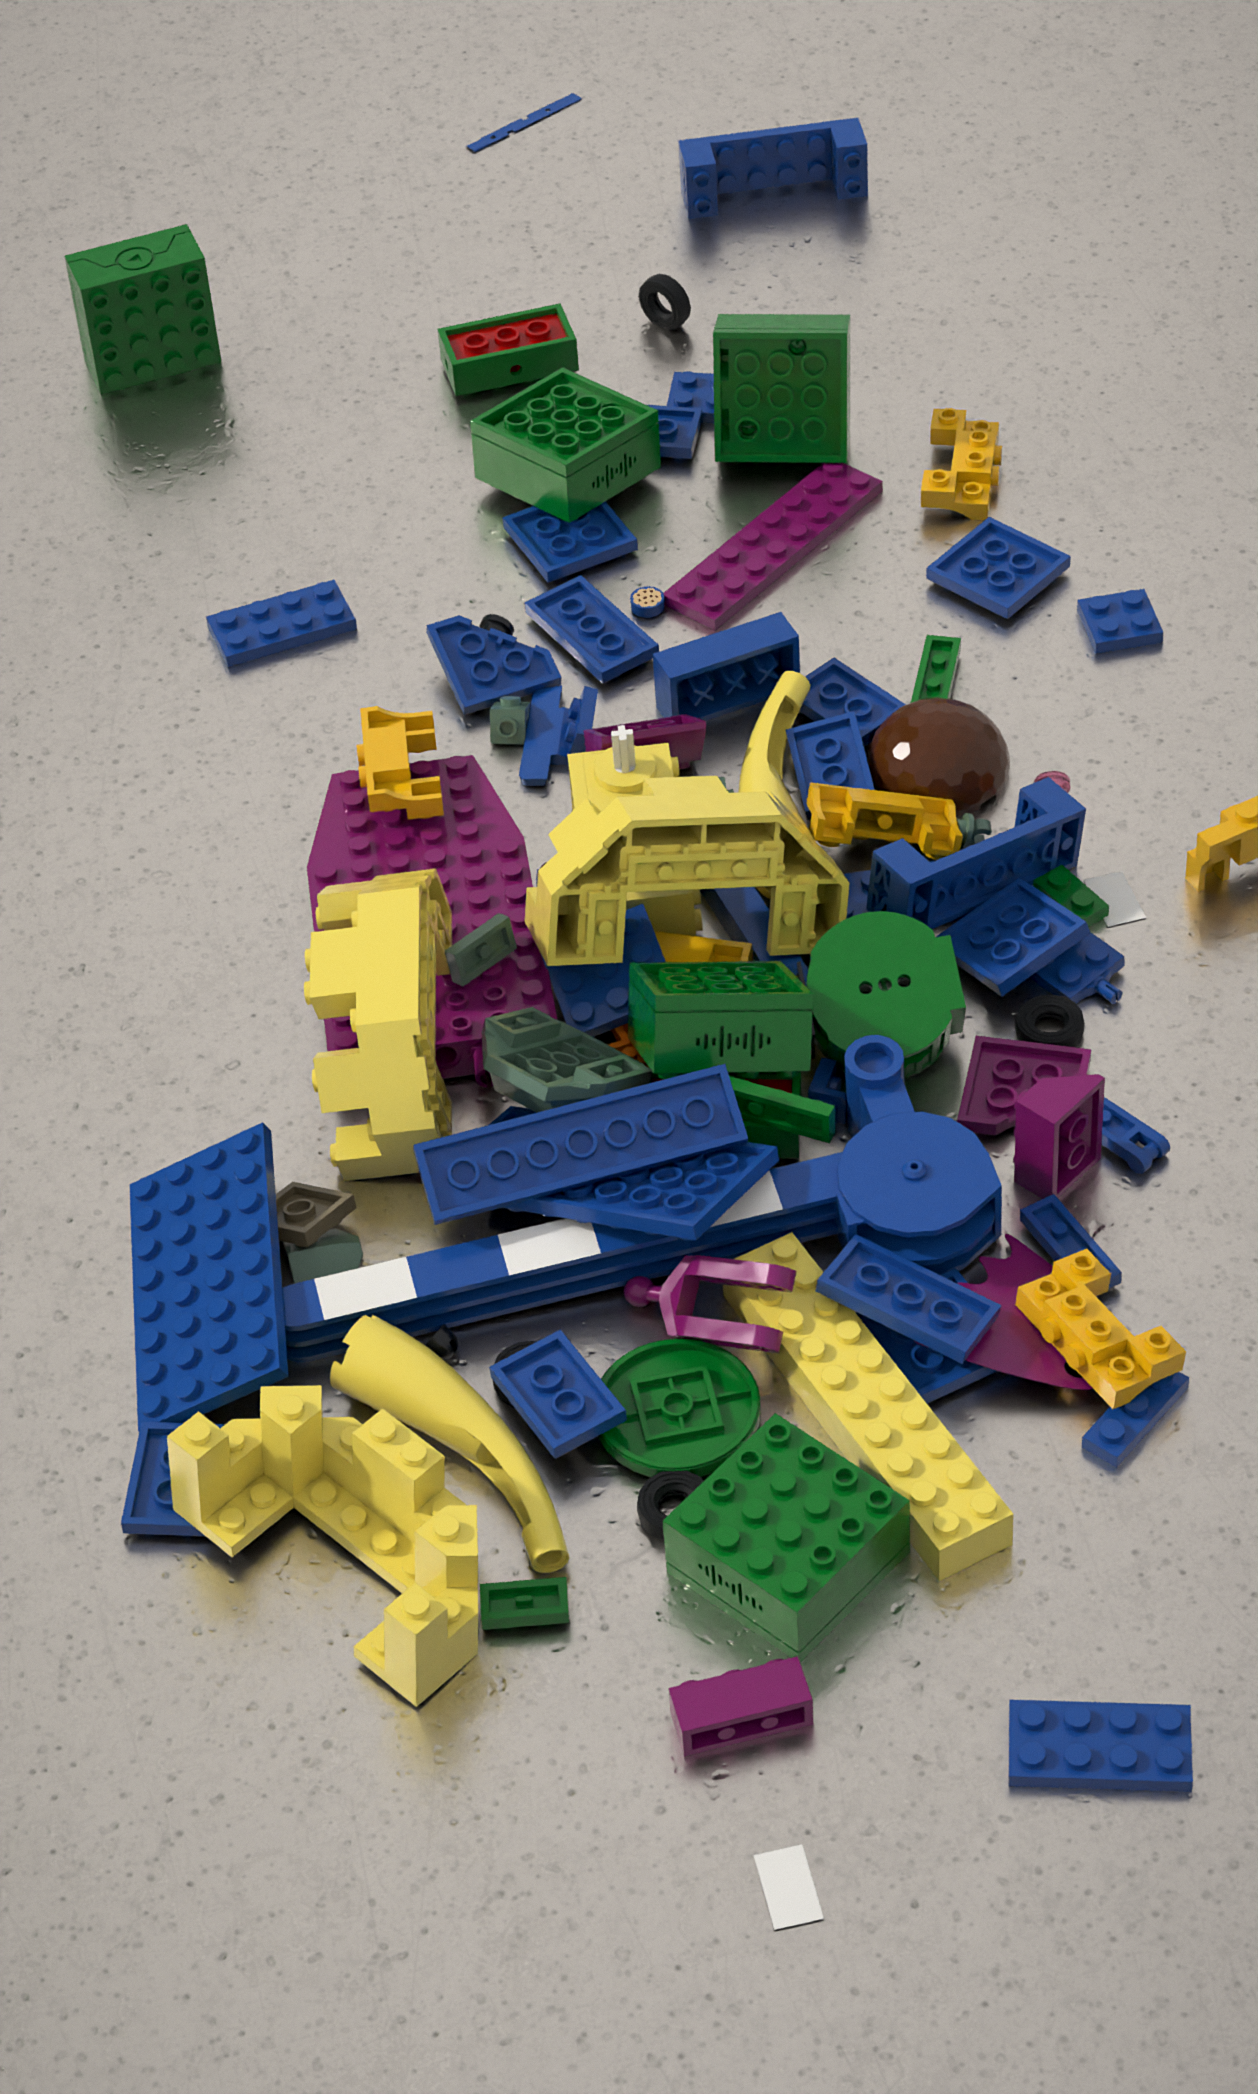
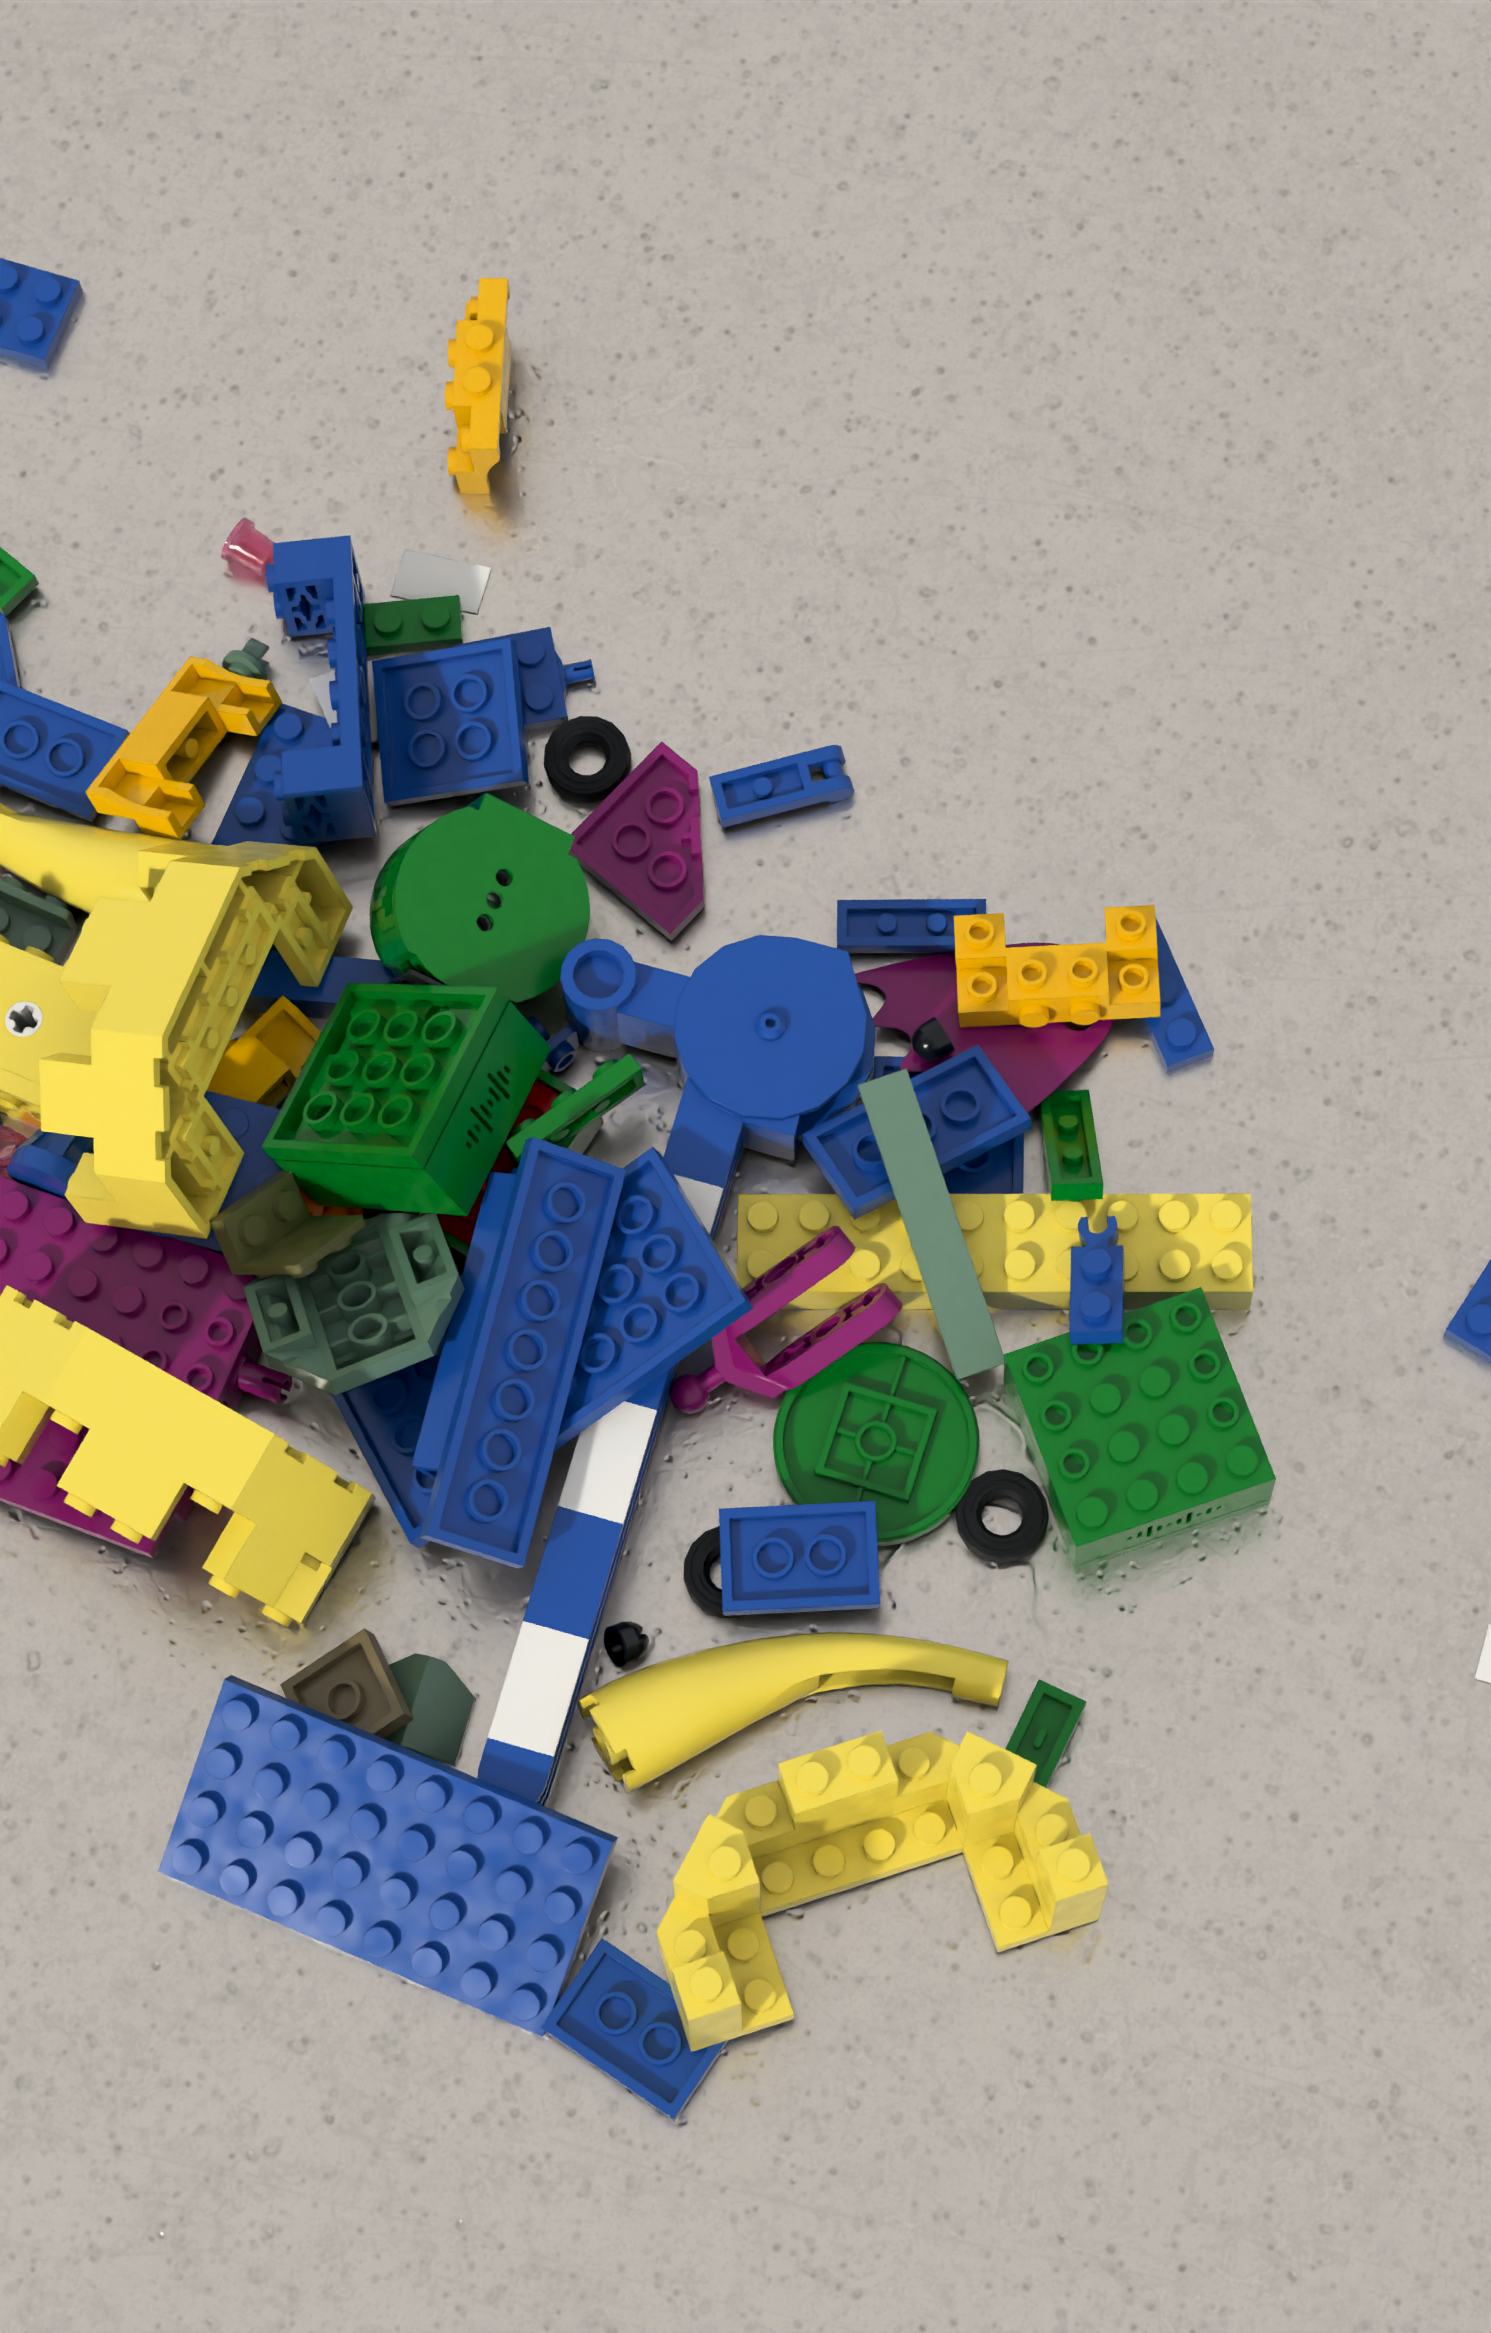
camera: 55 degrees left, 25 degrees up
sand green plate [445,913,517,986] -> none
magenta brick [668,1656,814,1757] -> none
reddish brown piece [866,697,1010,817] -> none
magenta slope [1013,1074,1105,1199] -> none
none -> olive bracket [209,1171,366,1279]
none -> sand green tile [857,1068,1004,1380]
none -> black hinge [911,1017,955,1062]
none -> green plate [1038,1090,1103,1202]
none -> blue plate [1069,1216,1125,1345]

